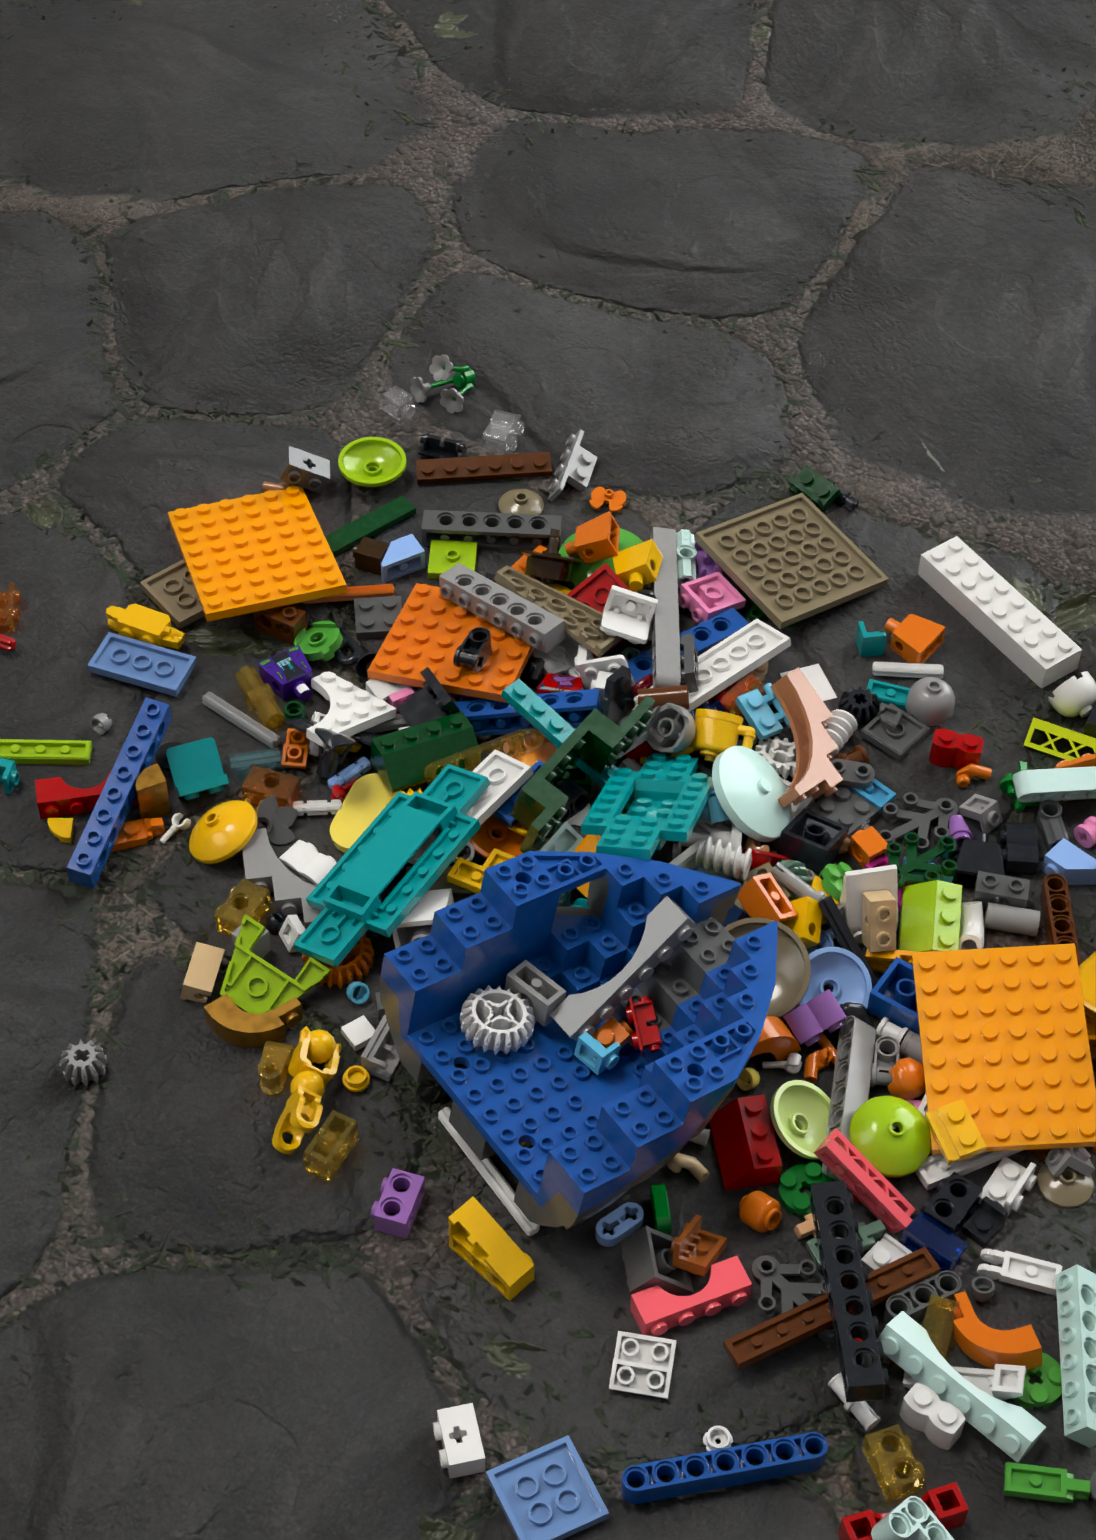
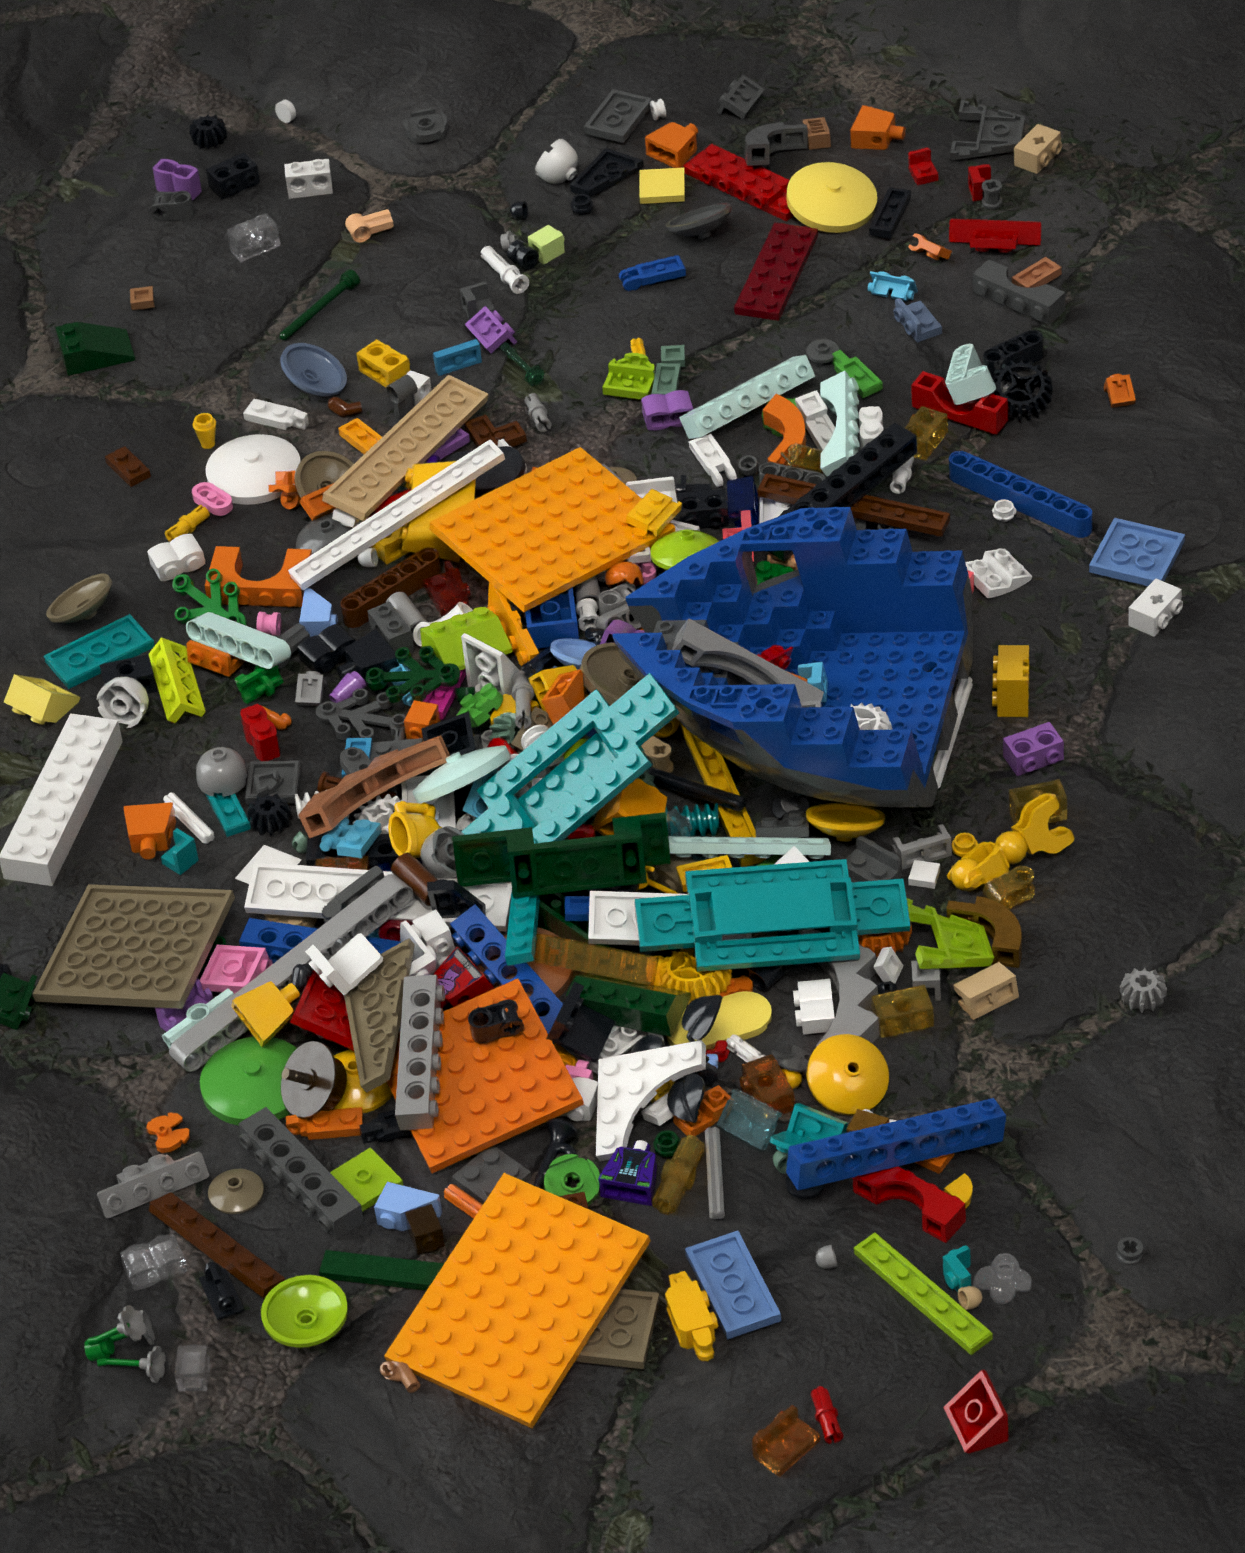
camera: 125 degrees left, 5 degrees down
dark grey brick [279,446,330,493] -> none
orange torso [565,511,620,563] -> none
tan brick [862,890,896,952] -> none

